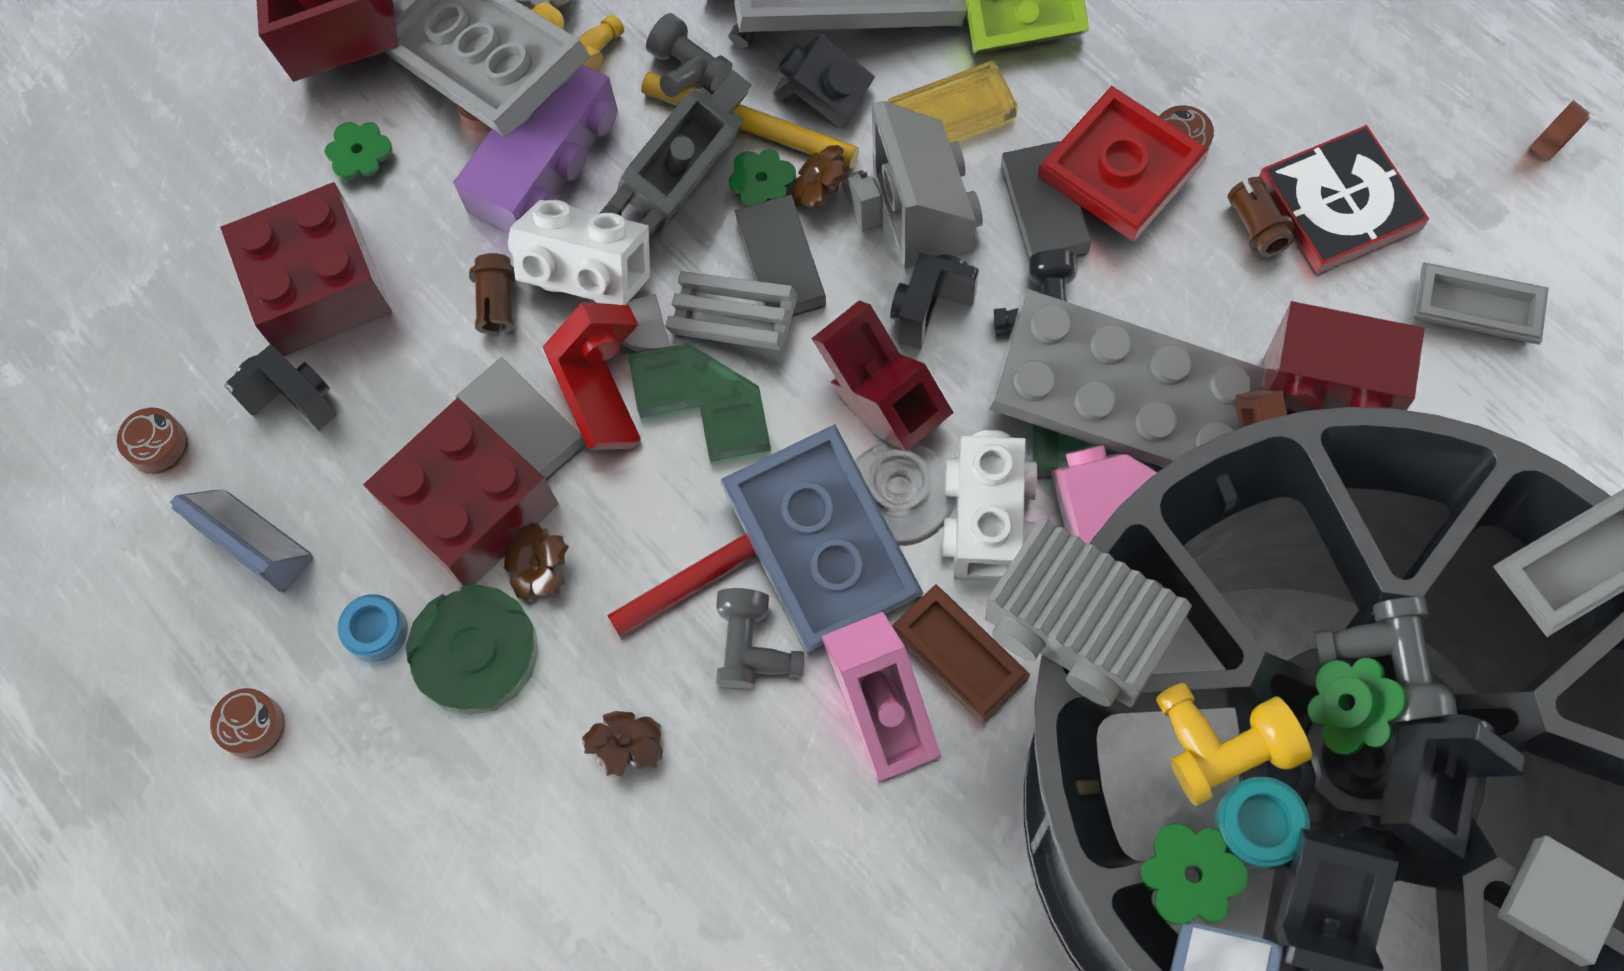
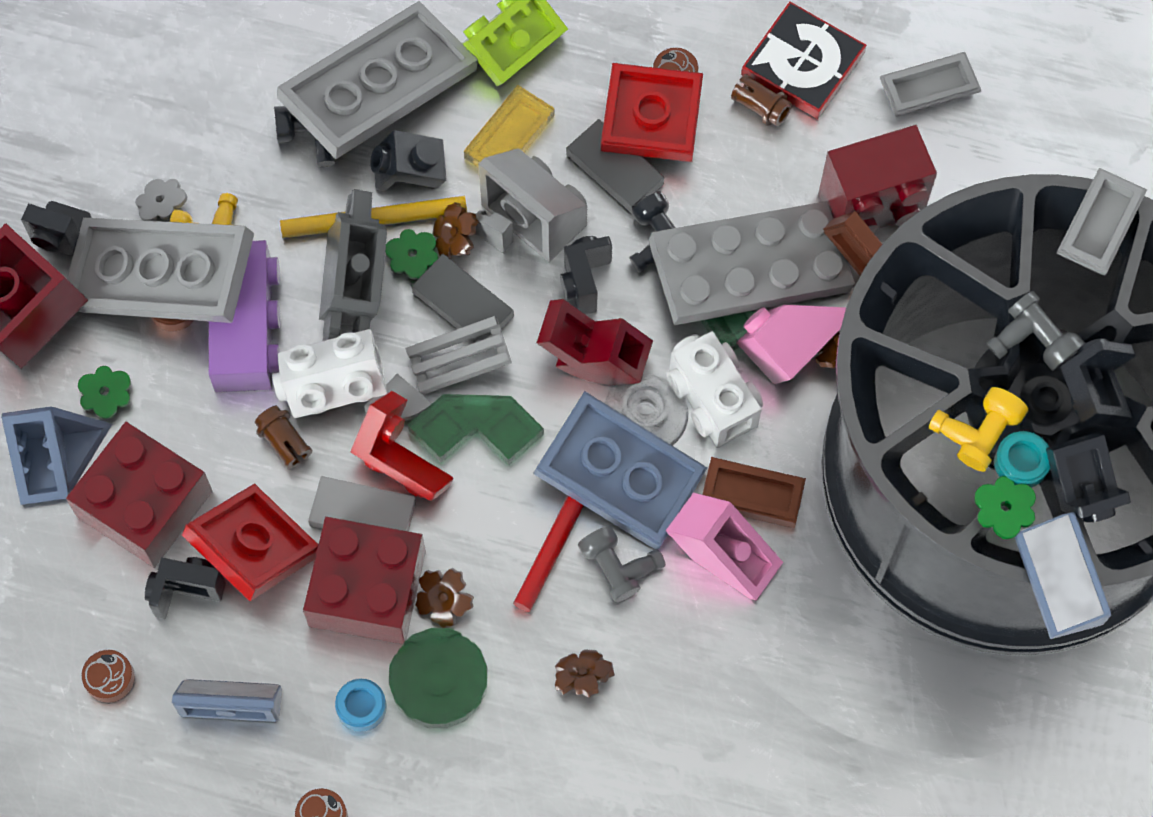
camera: 40 degrees left, 0 degrees up
dark grey piece [646,13,733,97] -> none
light grey brick [985,517,1192,708] -> none
green plant [1308,658,1407,755] -> none
none -> sand blue slope [1,406,113,505]
none -> red tile [182,483,318,601]

